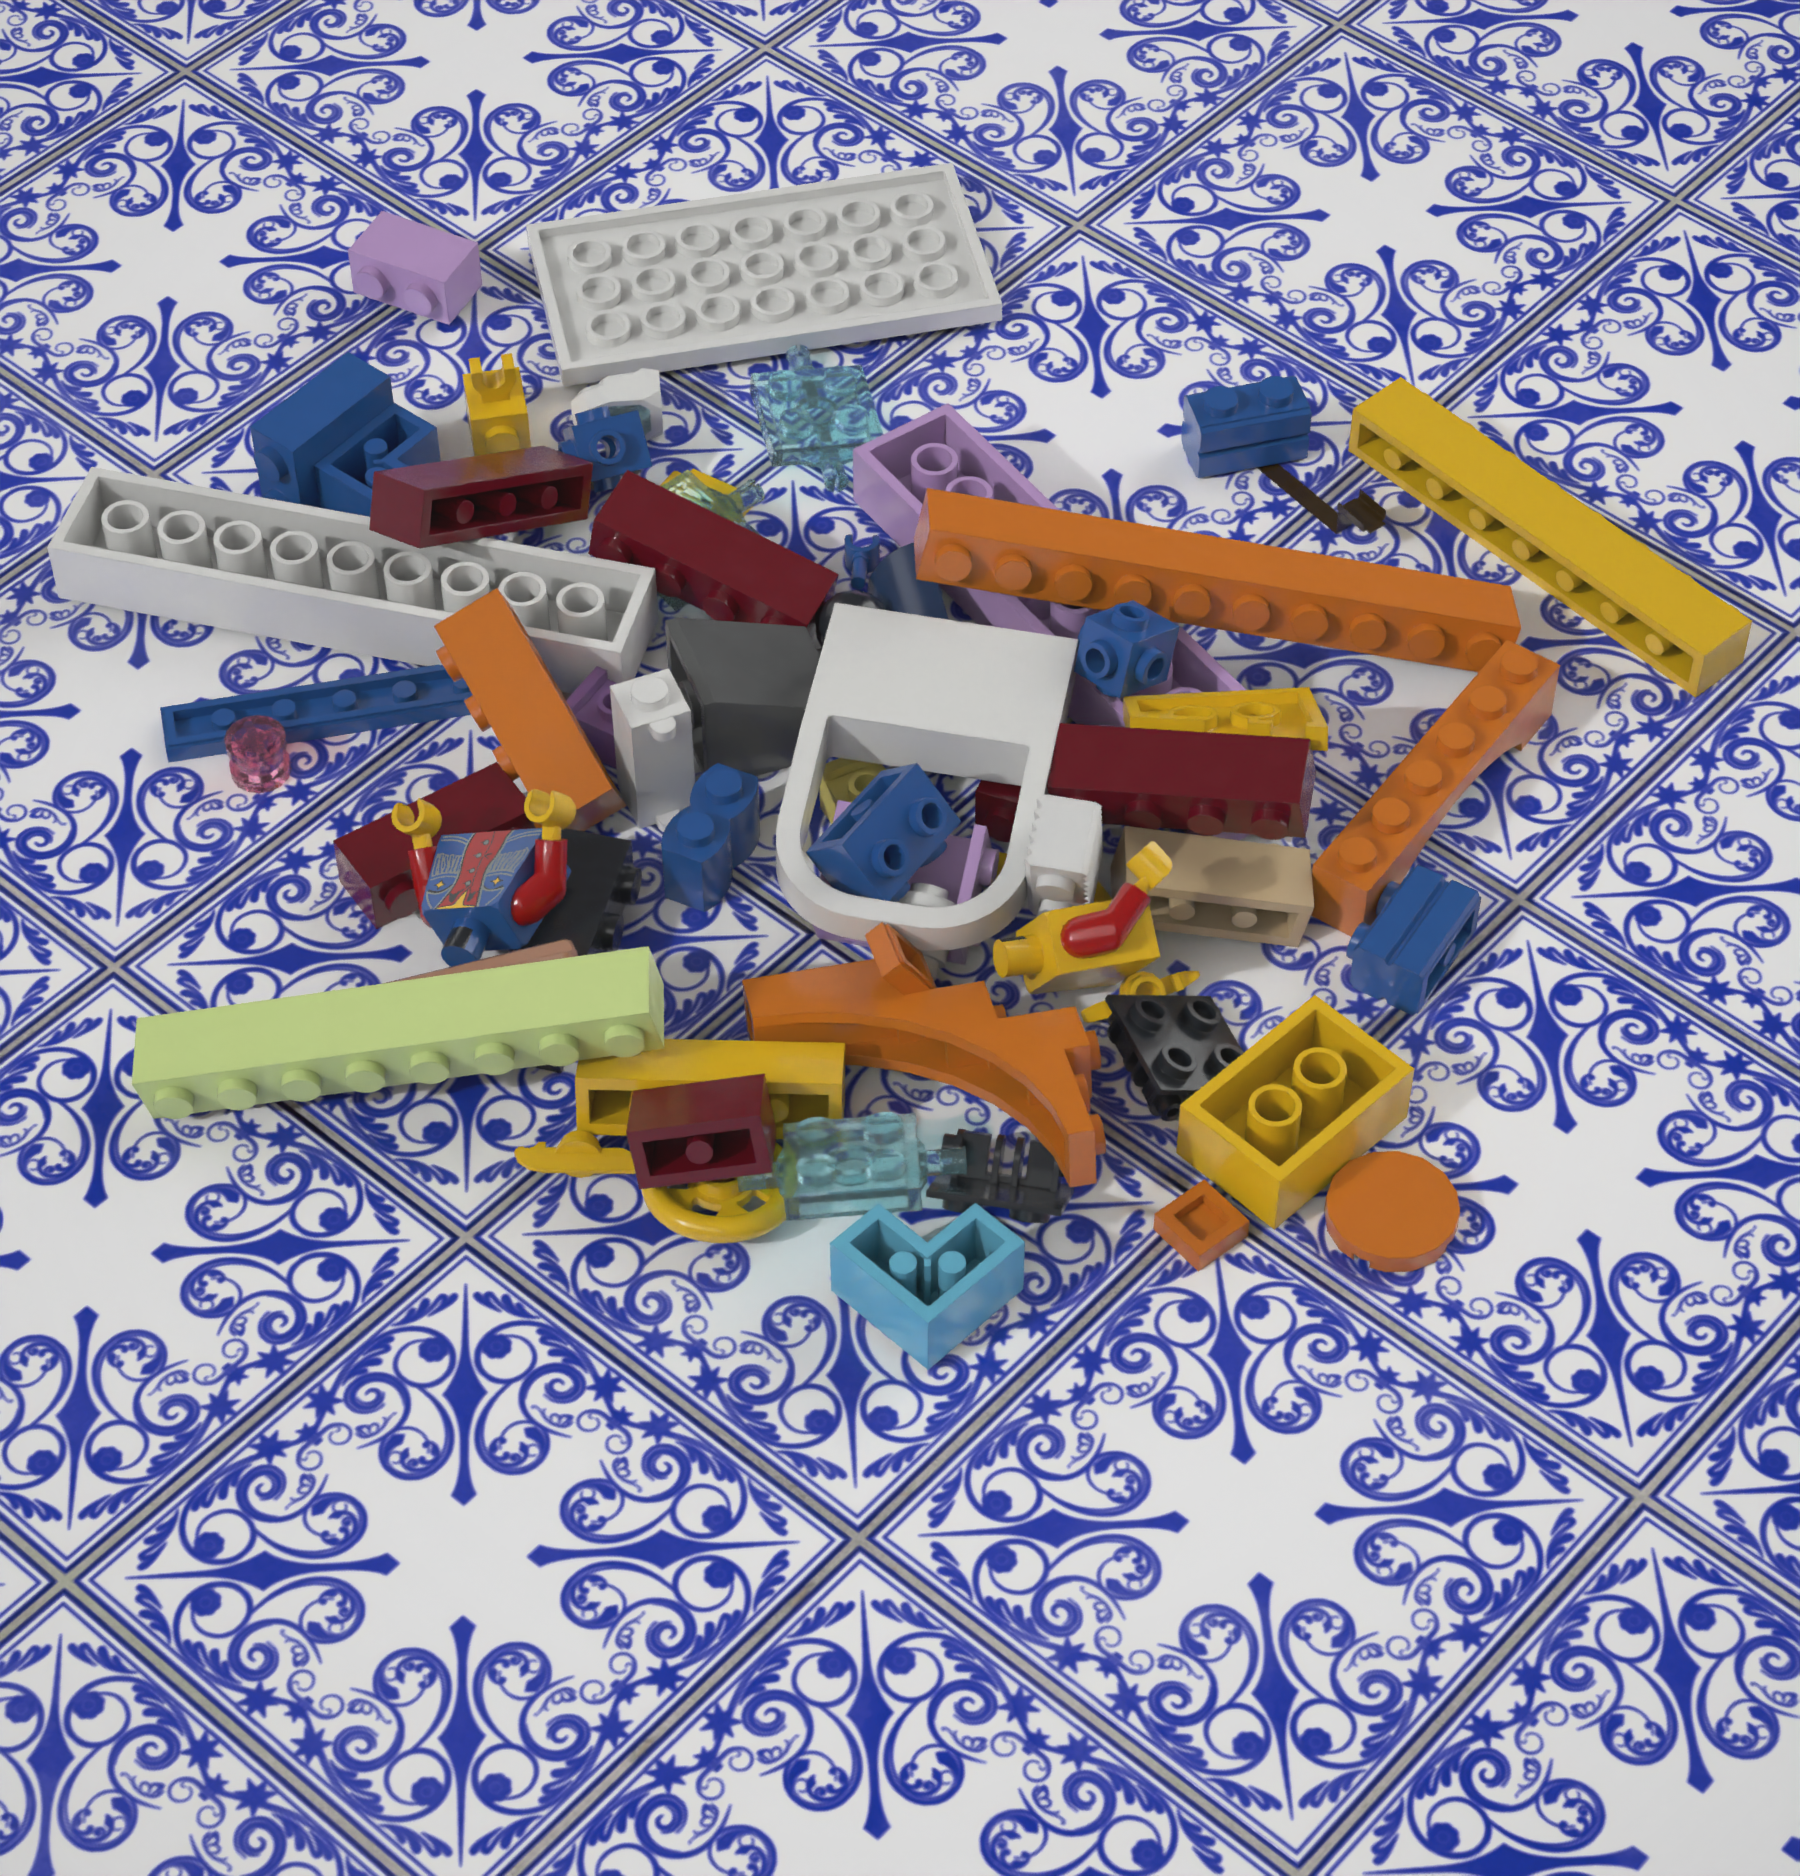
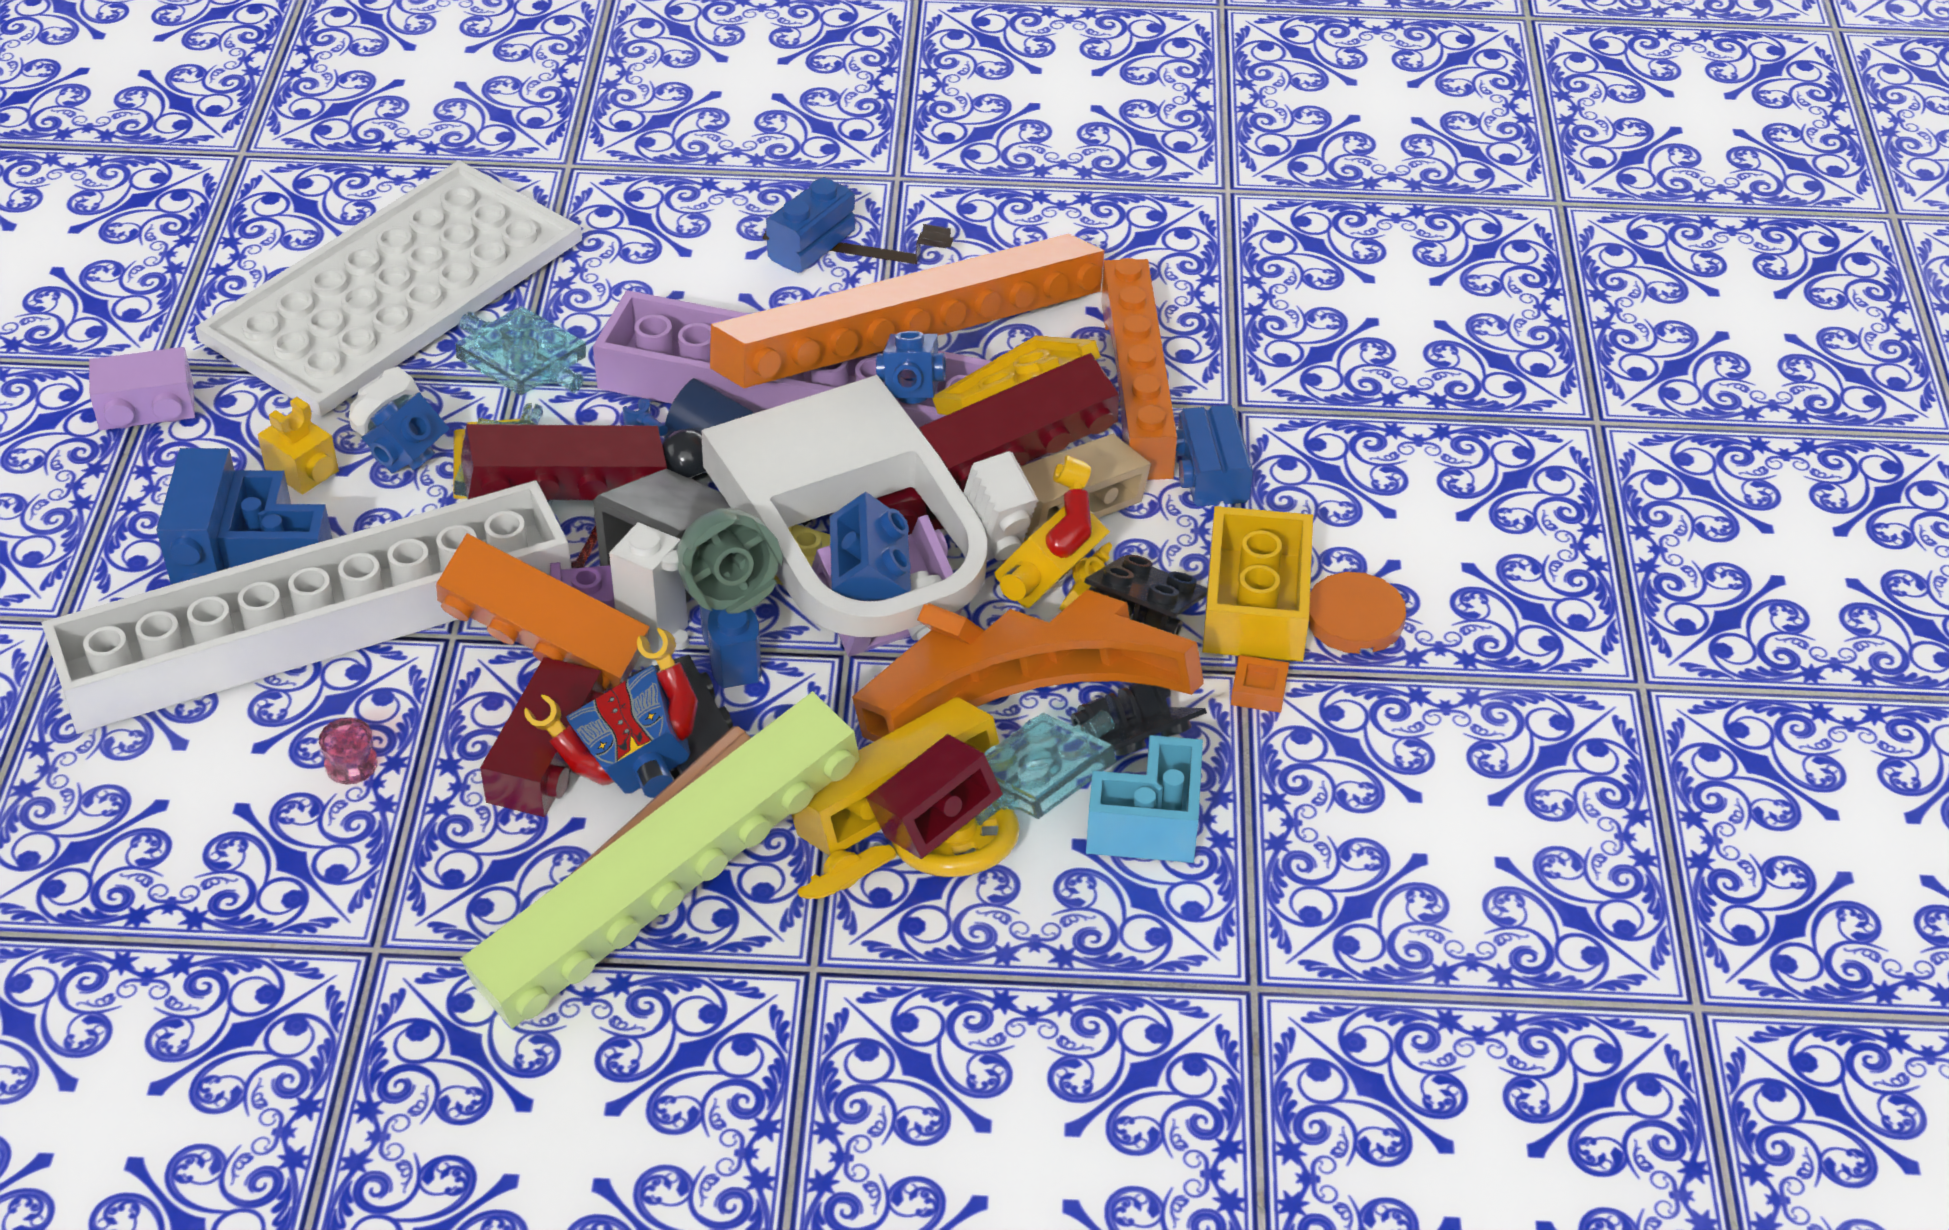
camera: 40 degrees left, 5 degrees down
blue tile [160,664,473,763] -> none
dark red brick [369,446,593,549] -> none
yellow brick [1348,377,1752,698] -> none
none -> sand green cylinder [677,508,783,614]

